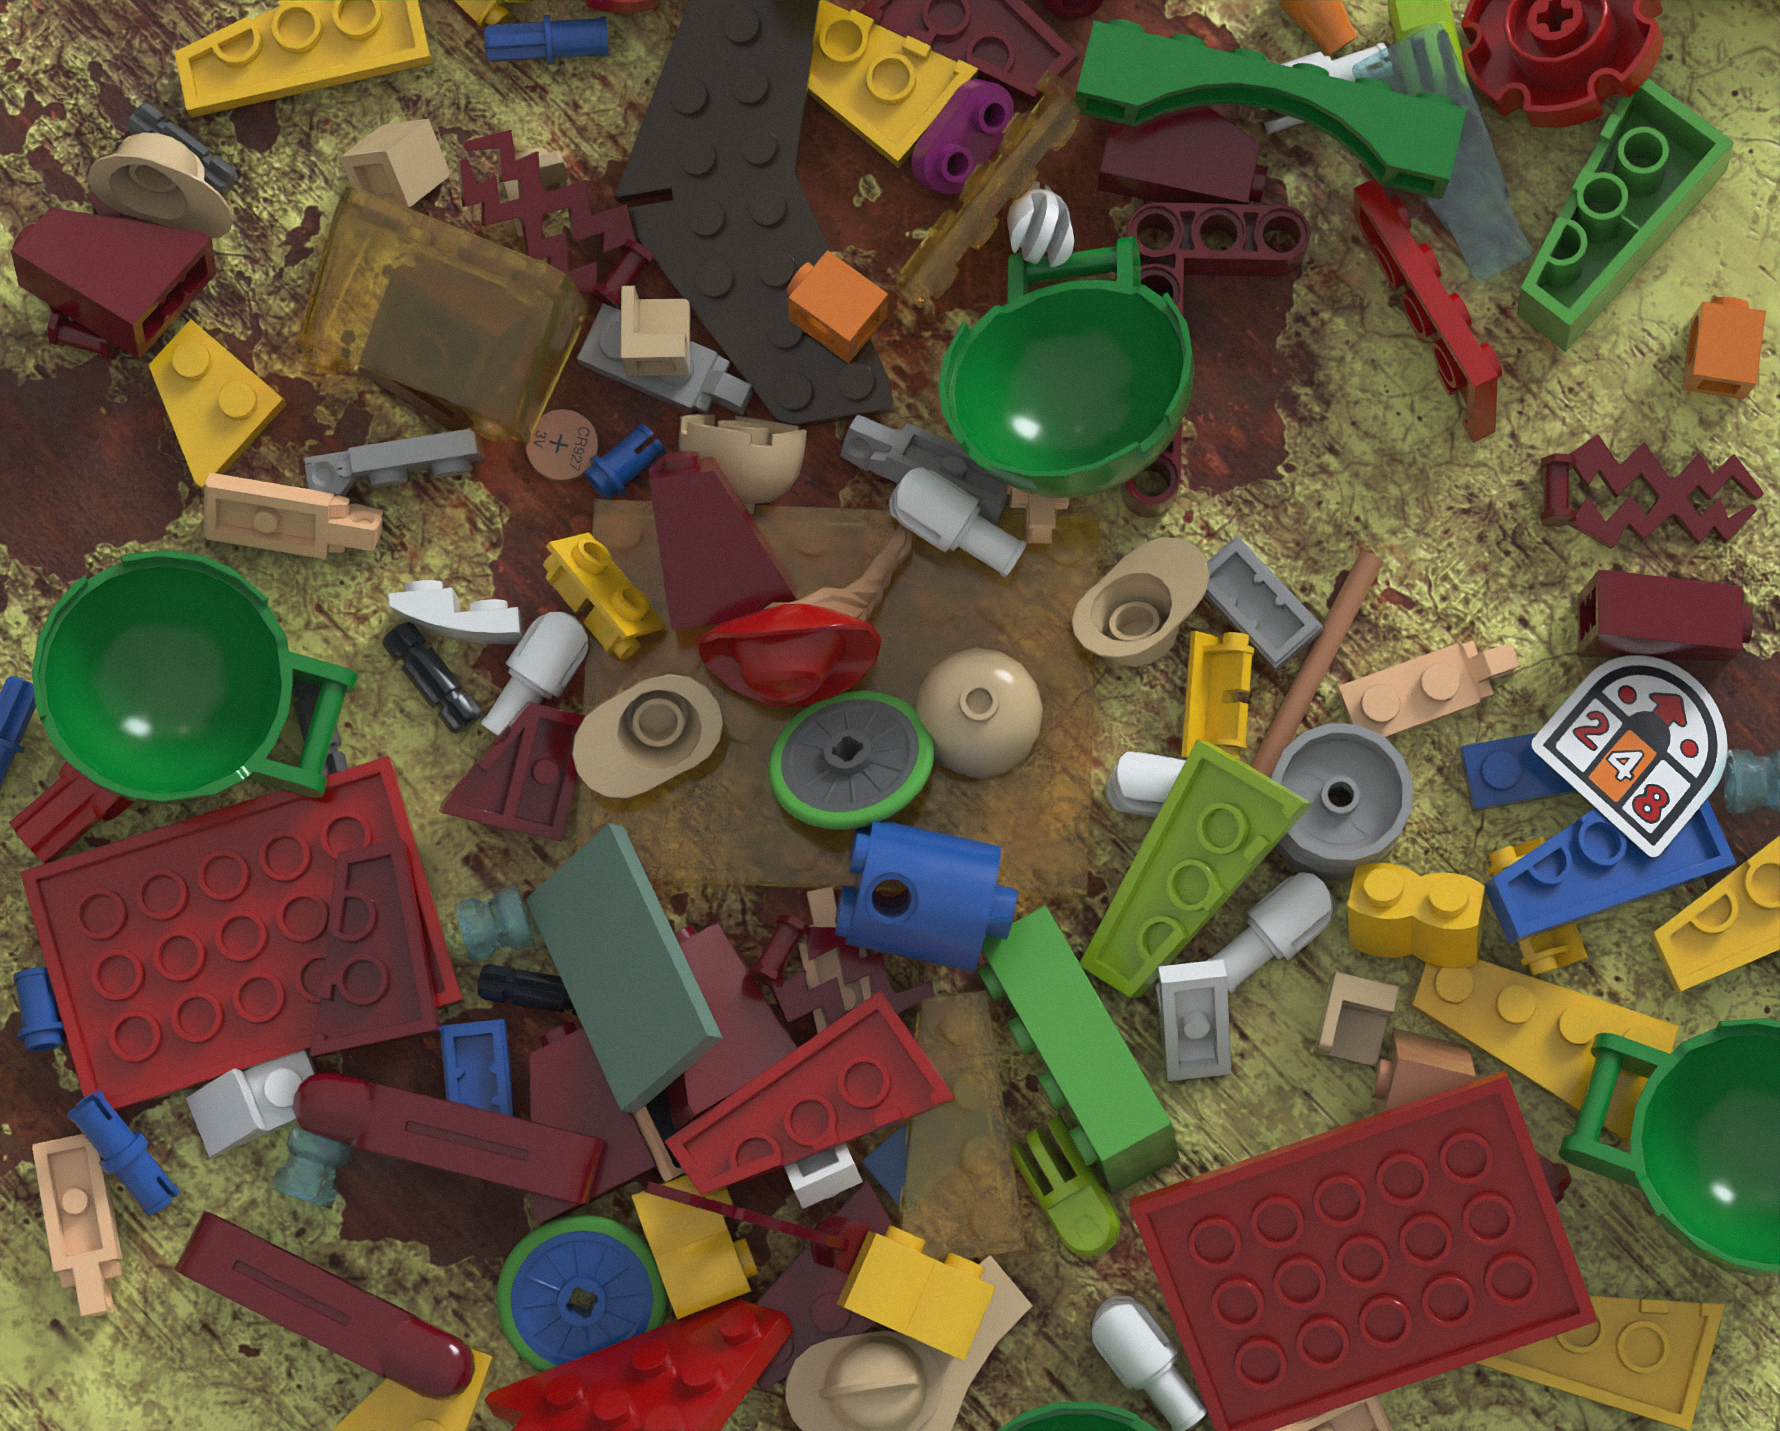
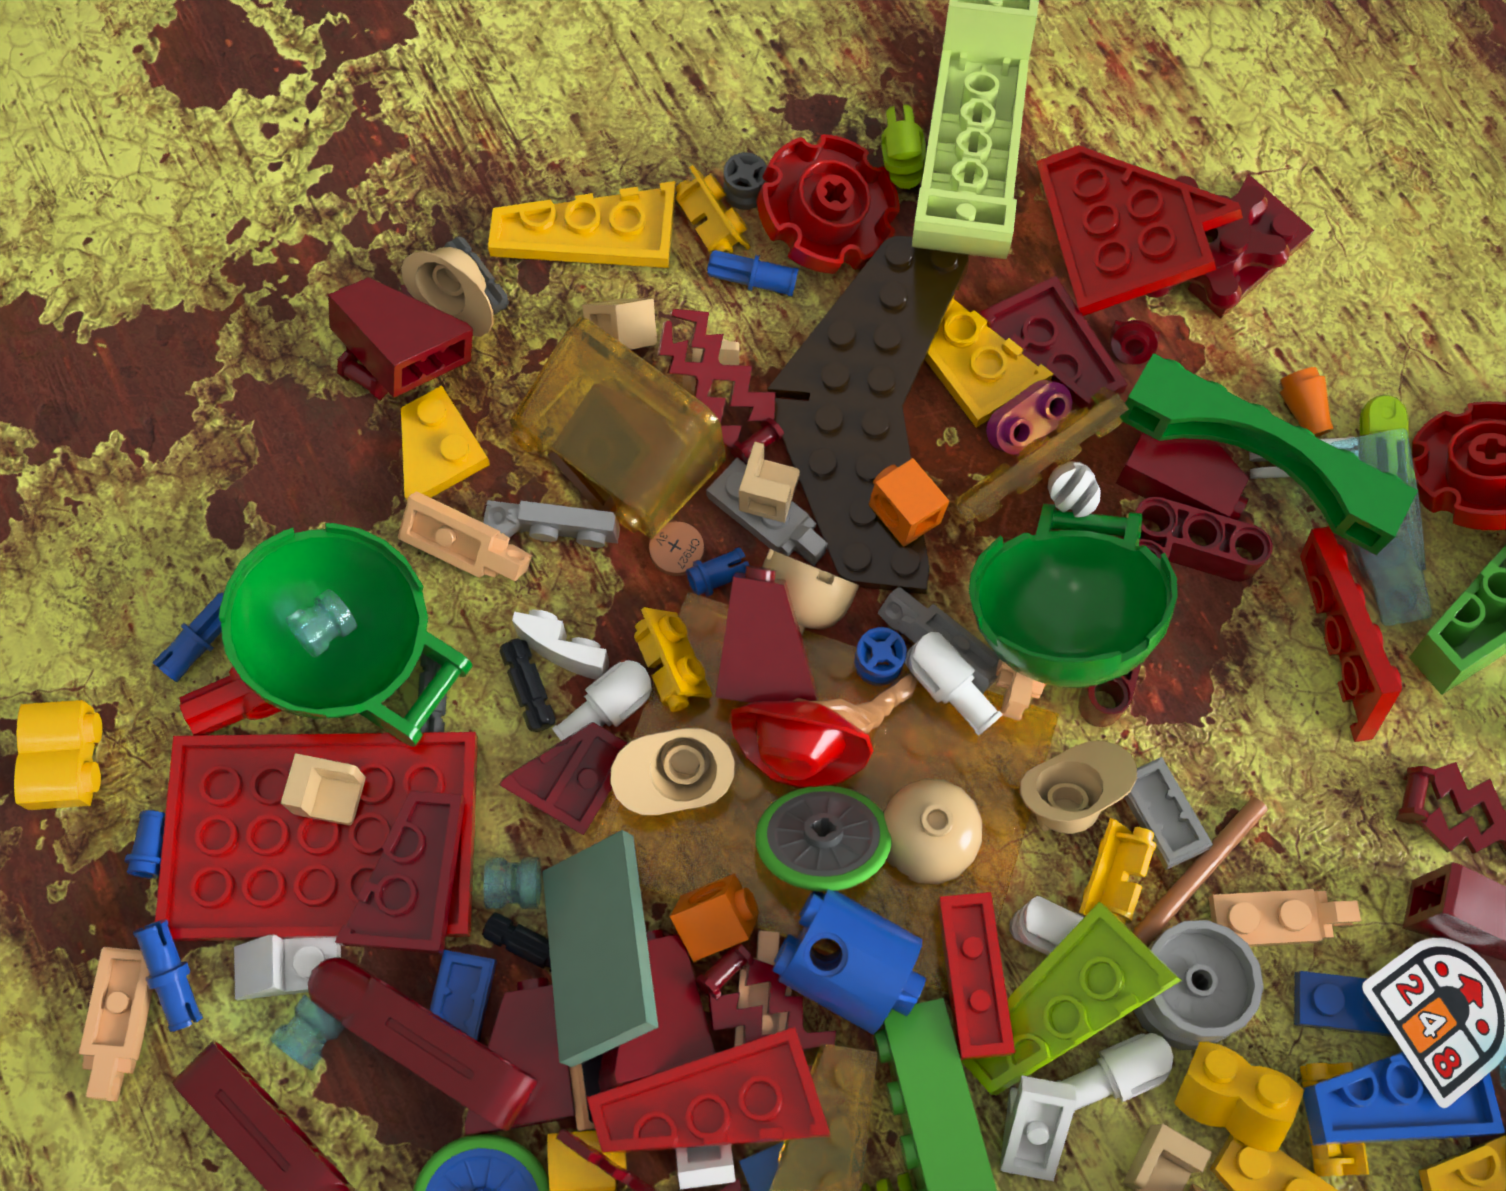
camera: 10 degrees right, 10 degrees down
none -> tan panel [281,753,366,825]
none -> clear light blue wheel [286,589,357,658]
none -> orange brick [670,873,759,962]
none -> blue wheel [854,627,907,686]
none -> red plate [937,892,1015,1060]

